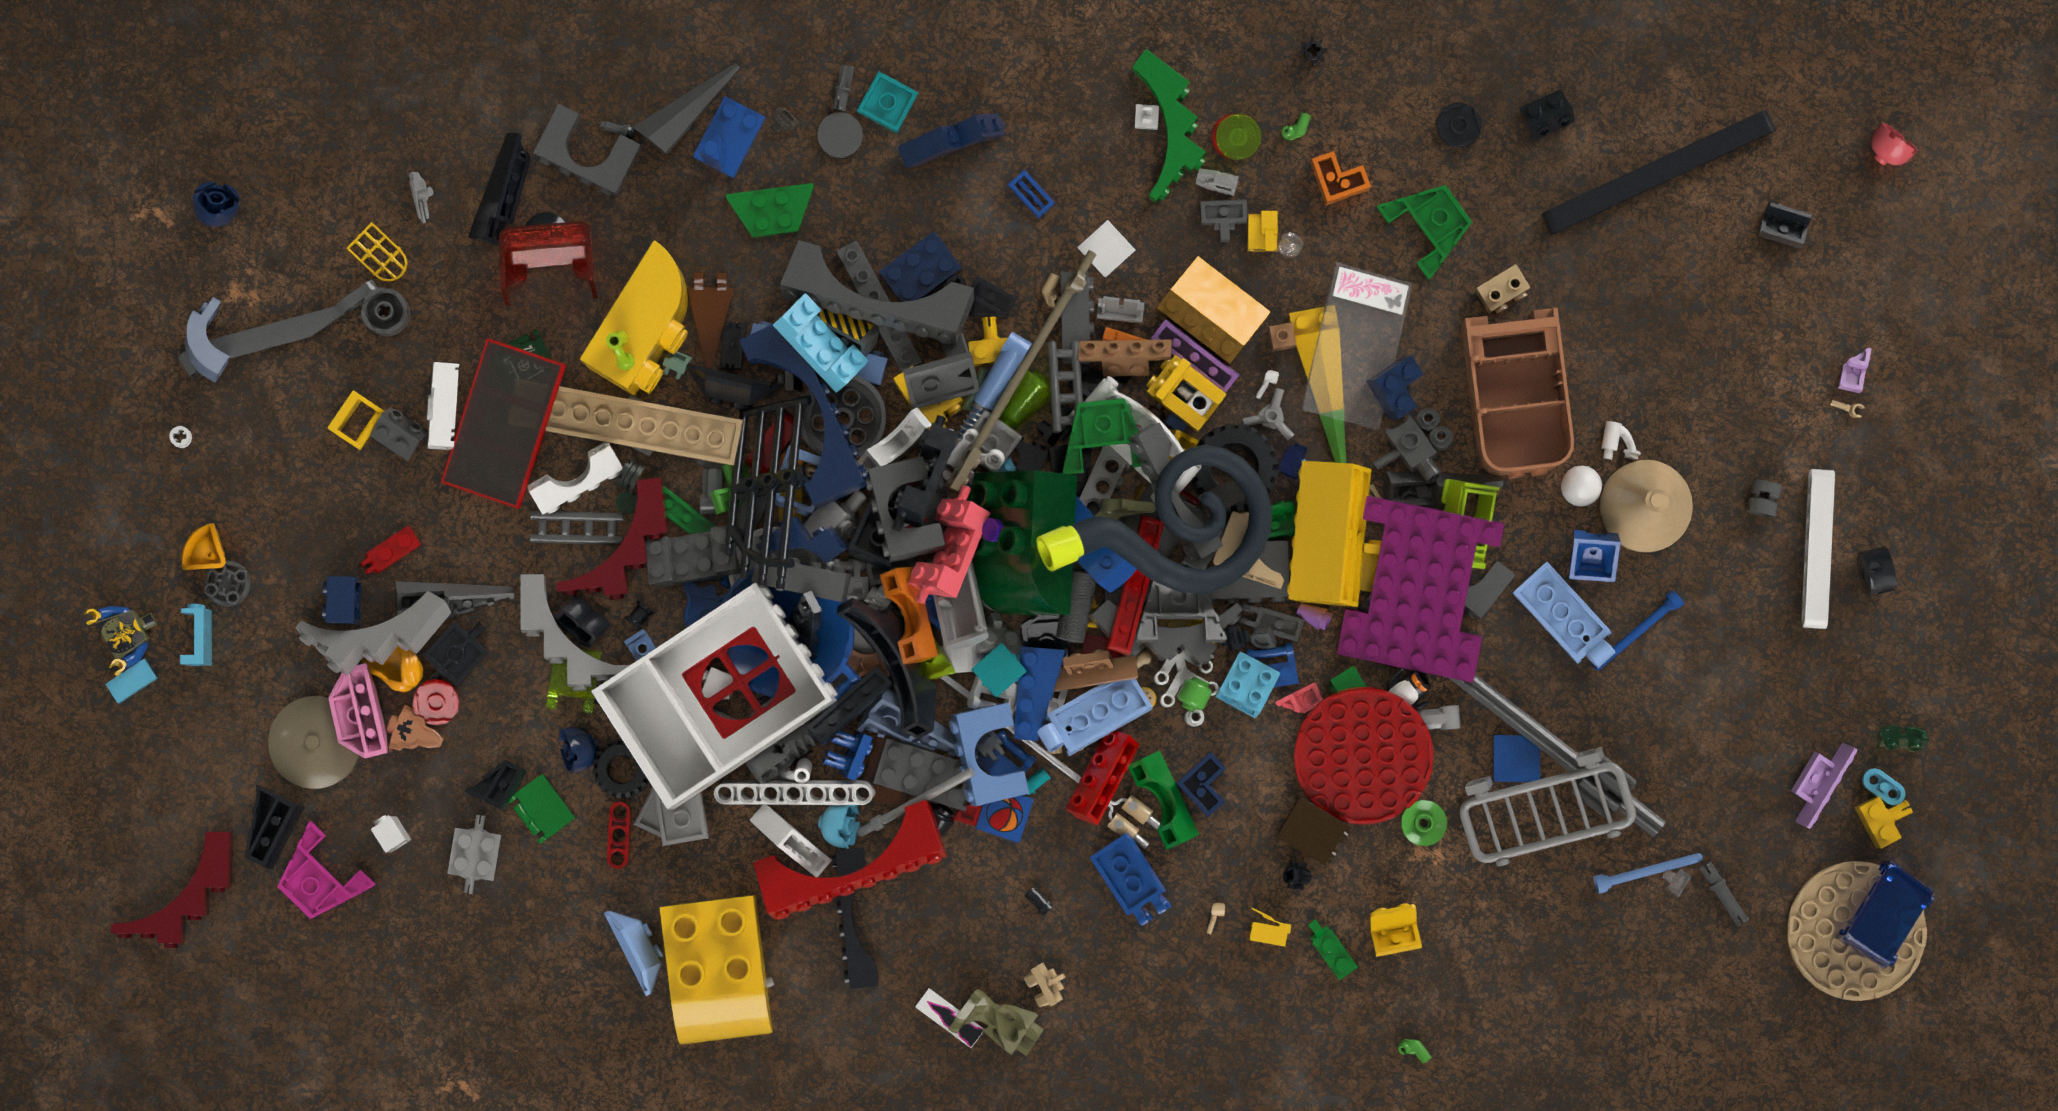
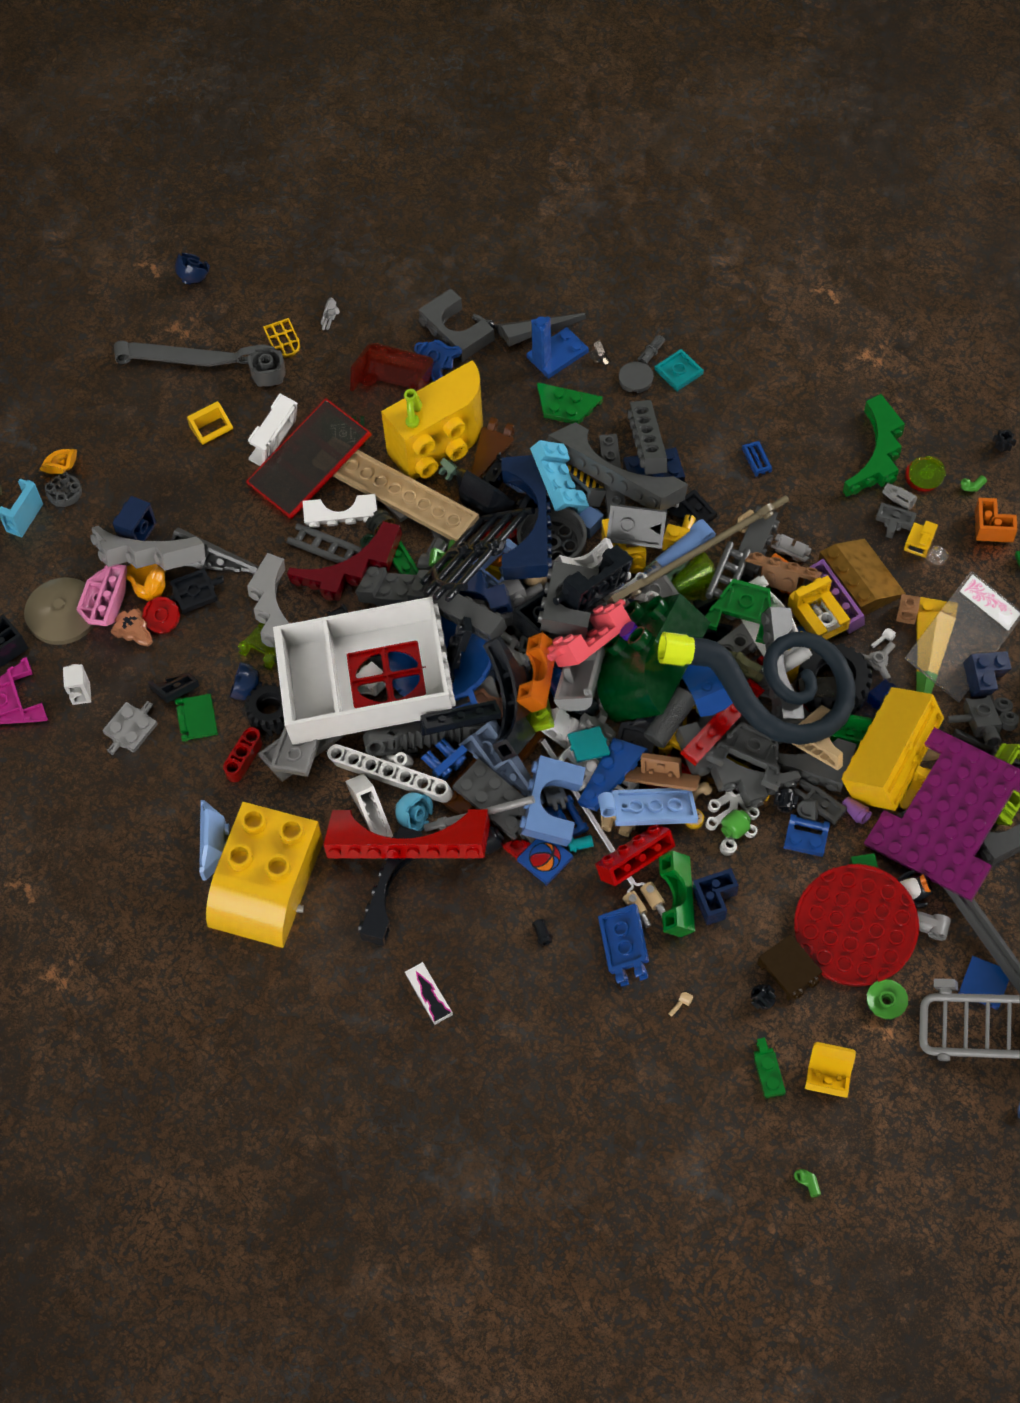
camera: 30 degrees right, 25 degrees down
white bush [170,426,192,448] -> none
sand blue arch [185,297,230,383] -> none
red hinge [359,525,422,575] -> none
dark grey bracket [370,407,428,461] -> none
black wedge [468,133,531,246] -> none
black brick [554,595,610,648] -> none
dark blue arch [898,113,1006,168] -> none
olive hips [948,989,1044,1056] -> none
tan hips [1024,962,1065,1007] -> none
white sticker [1077,220,1135,278] -> none
white tile [1135,104,1159,130] -> none
medium azure bracket [1215,652,1280,719] -> none
yellow piece [1248,907,1291,947] -> none
coral slope [1275,682,1324,713] -> none
none -> blue tile [414,339,462,382]
none -> dark grey brick [627,400,667,475]

